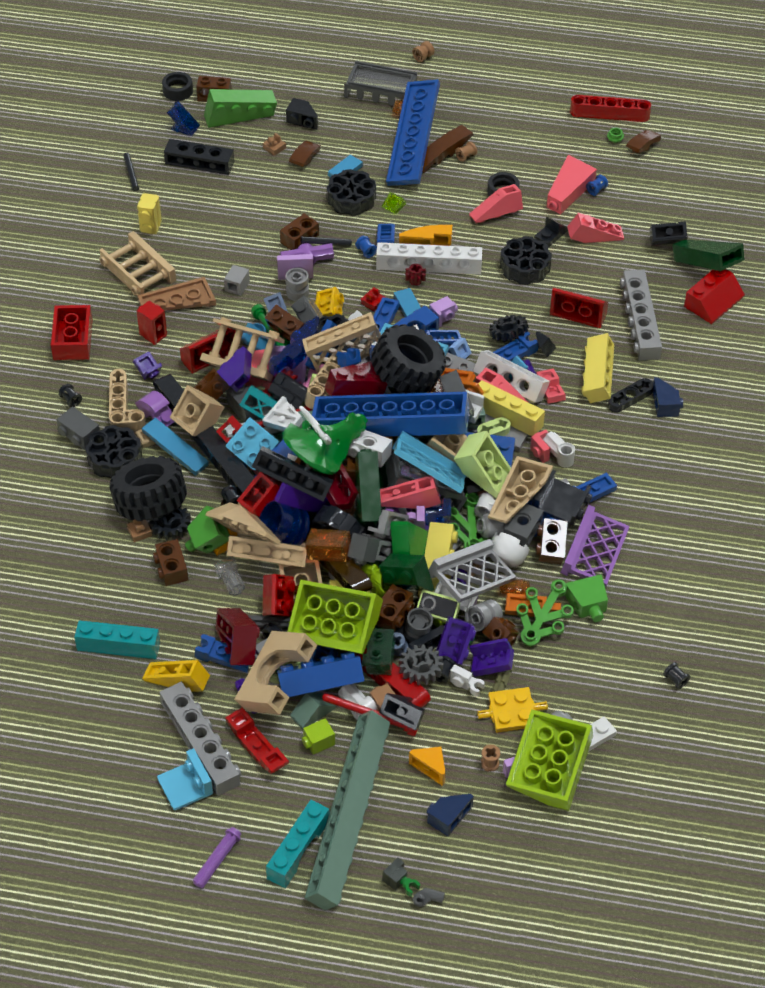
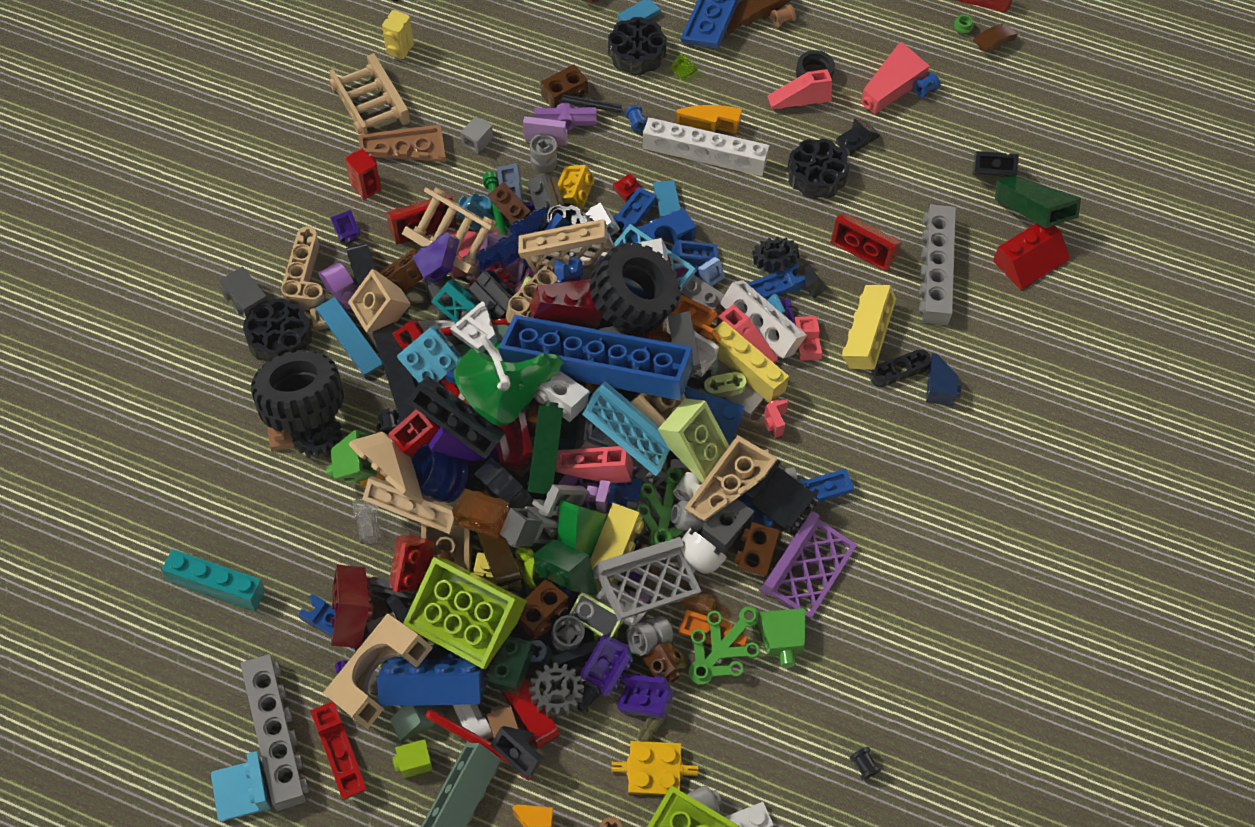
camera: 10 degrees right, 10 degrees up
red brick [51,305,93,360] -> none
black bush [59,383,82,407] -> none
yellow slope [142,660,210,692] -> none
reddish brown brick [153,539,189,586] -> none
blue slope [377,224,395,243] -> none
dark red gear [405,264,426,286] -> none
lavender brick [429,296,458,327] -> none
white plate [450,664,485,696] -> none
white piece [543,431,575,468] -> none
coral slope [567,213,624,243] -> none

